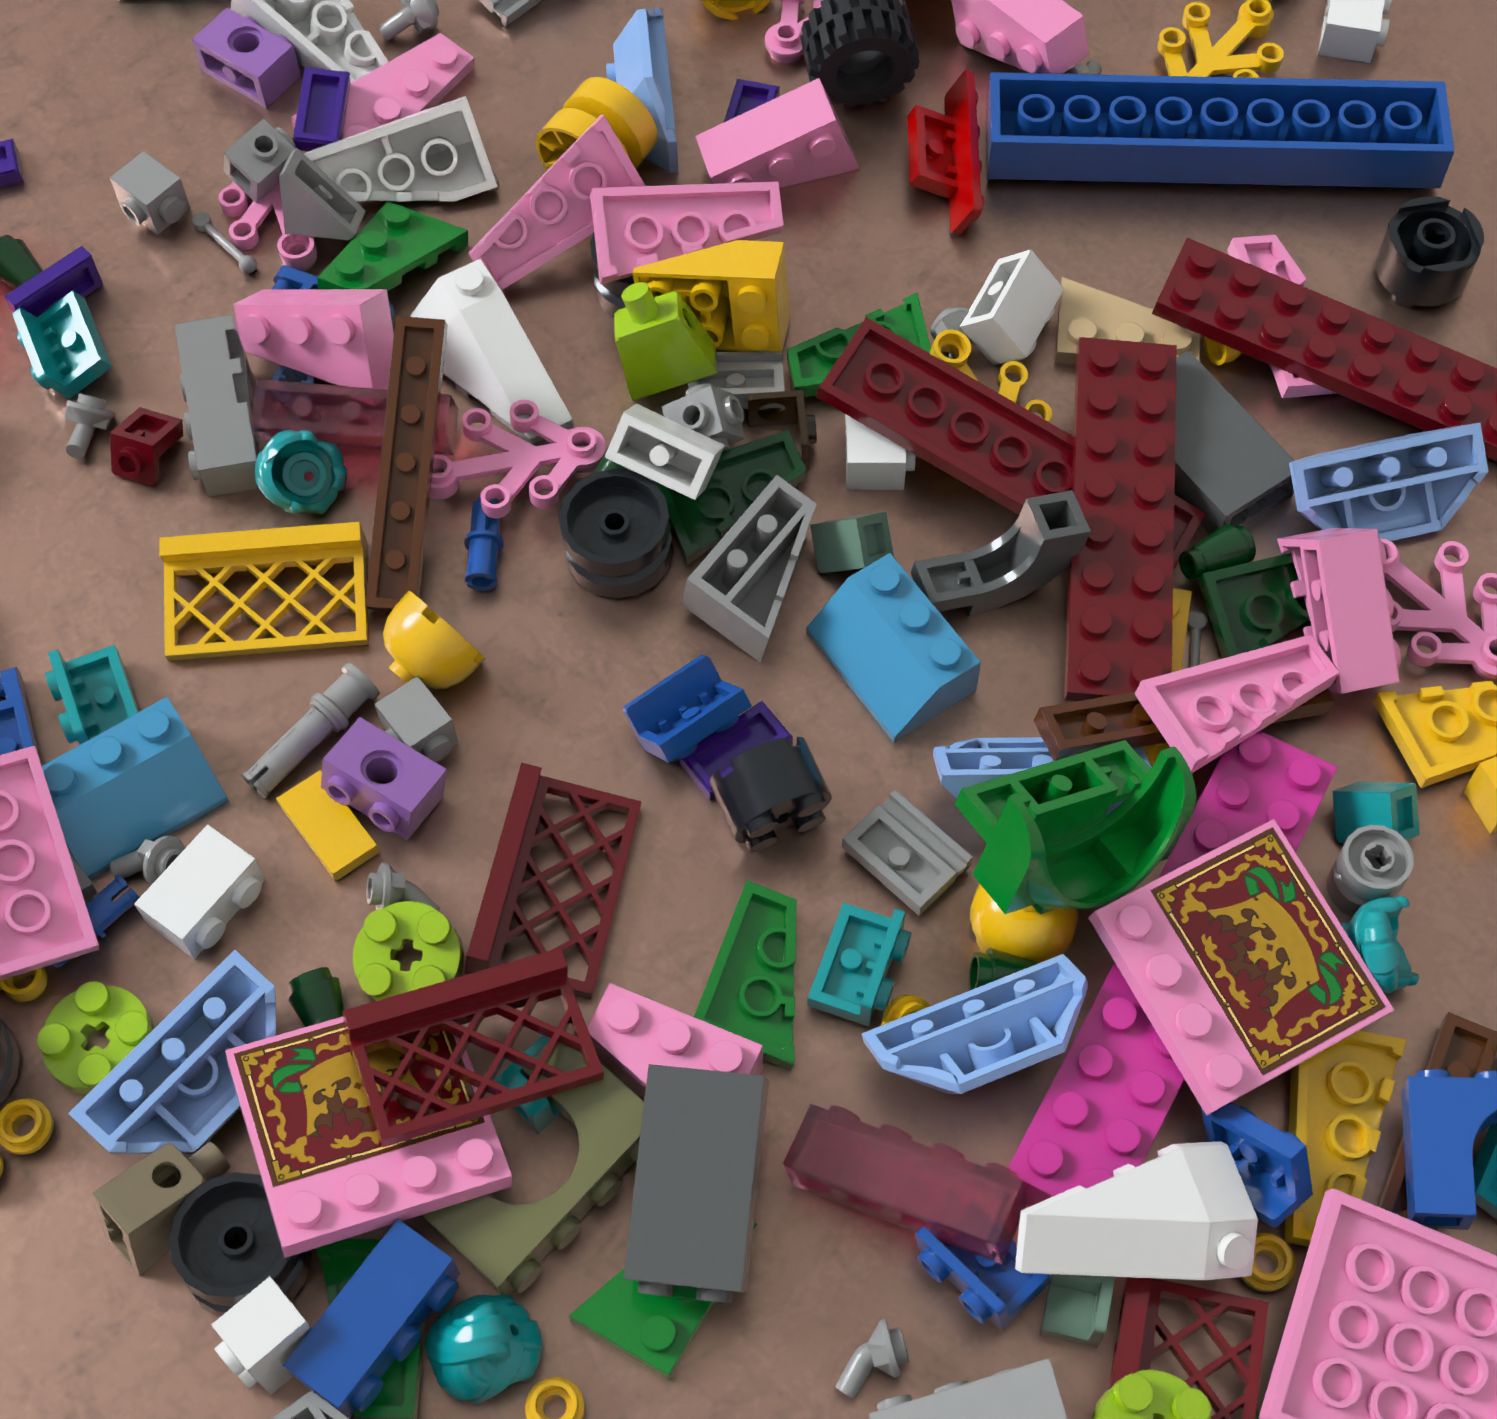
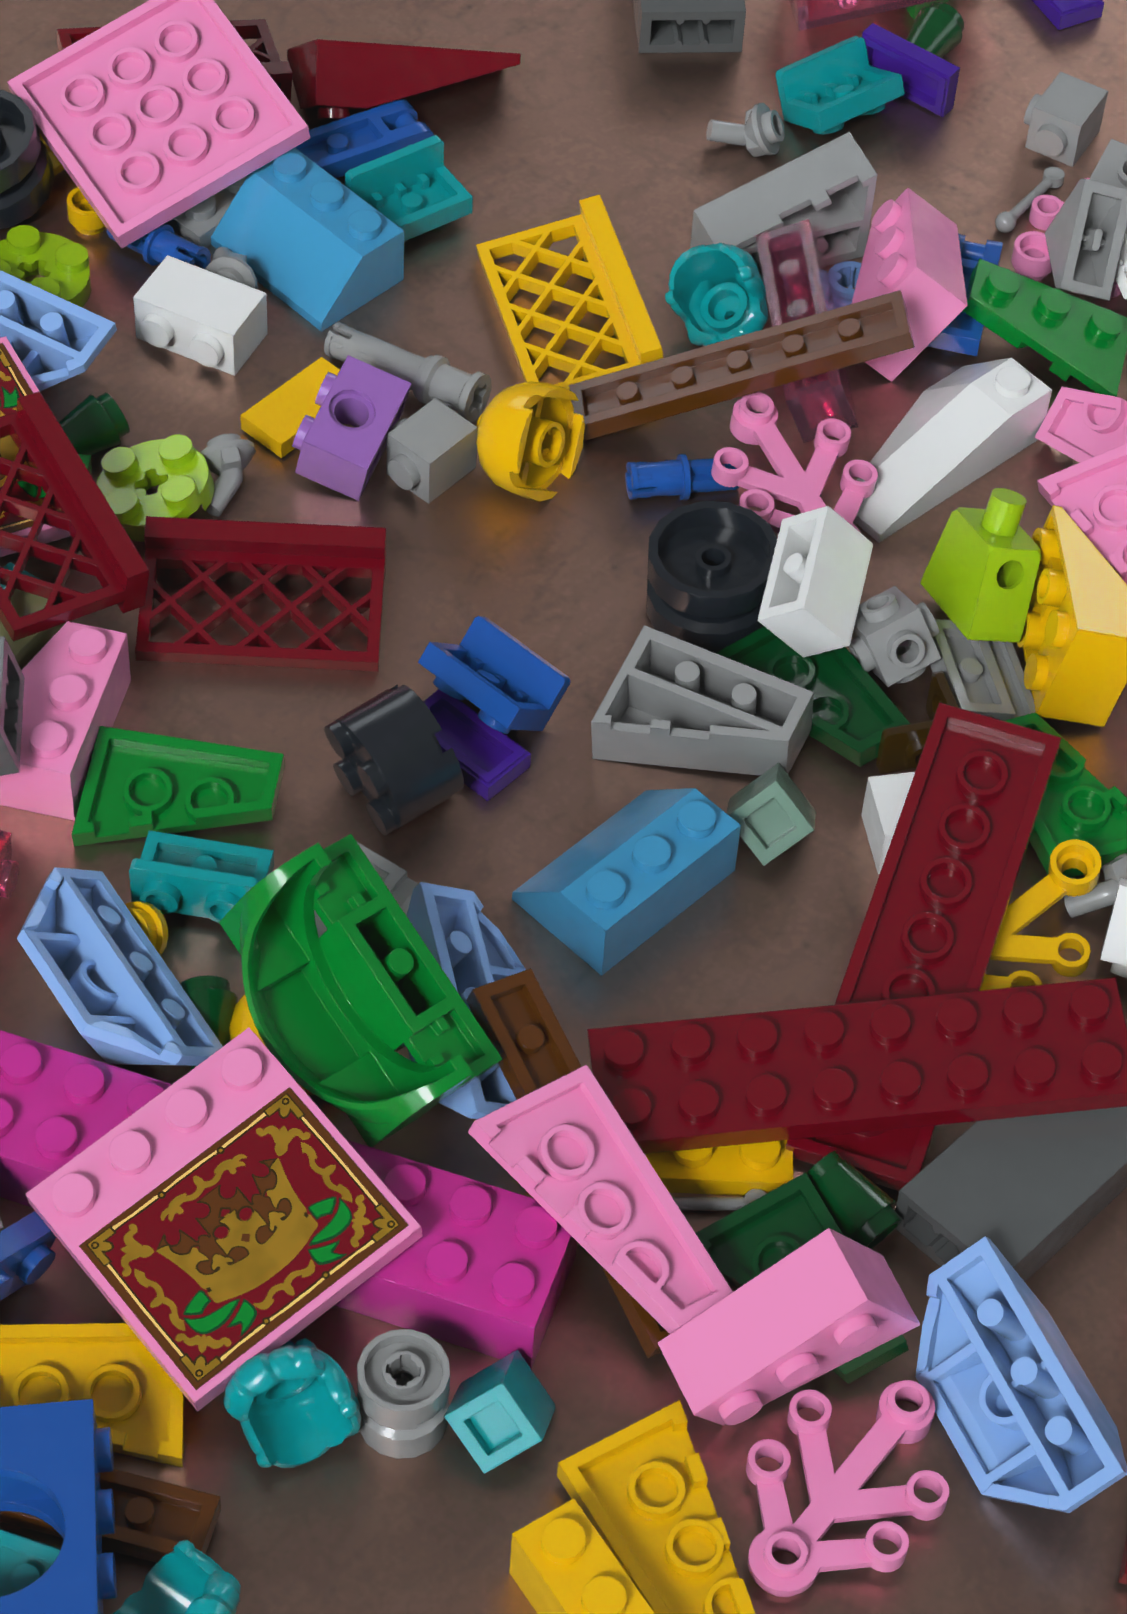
camera: 75 degrees right, 10 degrees down
dark red bracket [110,407,183,486] -> none
dark grey arch [910,490,1091,616] -> none

